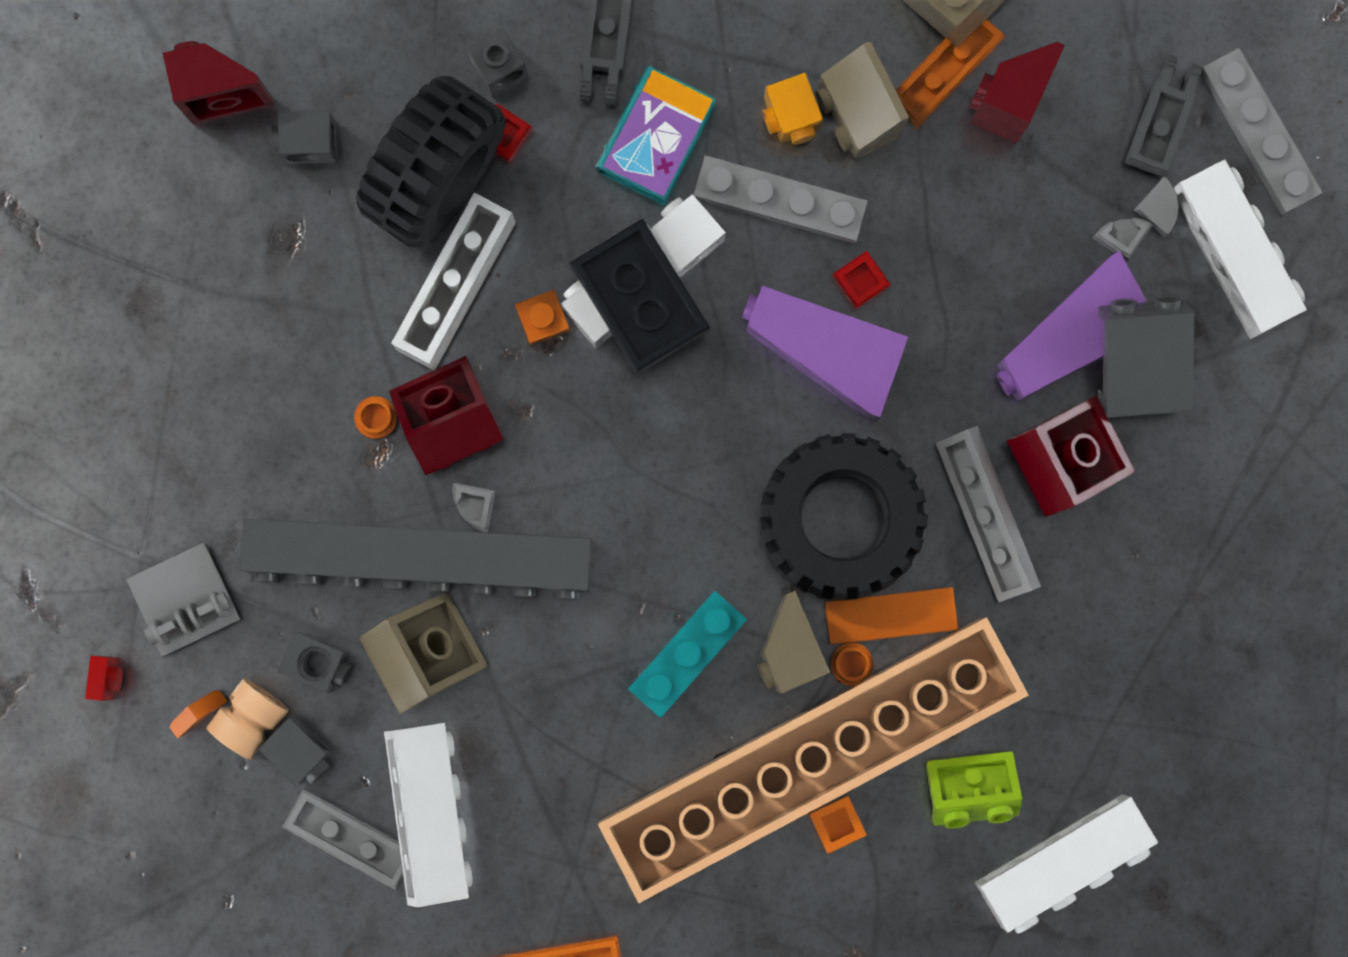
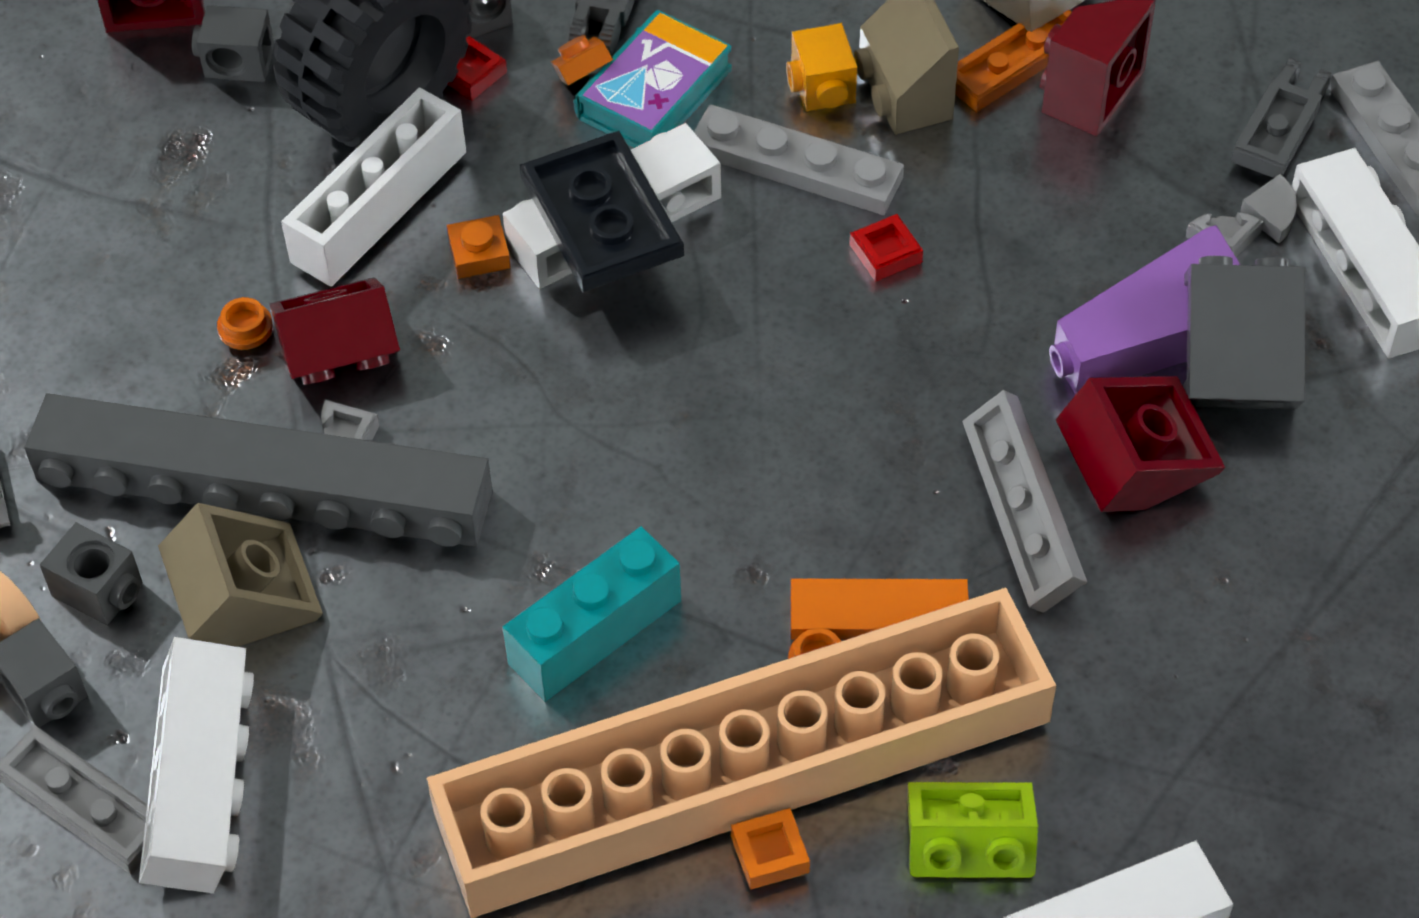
camera: 10 degrees right, 30 degrees down
medium lavender slope [742,286,908,422] -> none
dark tan slope [757,591,830,694] -> none
black tyre [759,433,928,601] -> none
none -> orange plate [551,35,613,85]

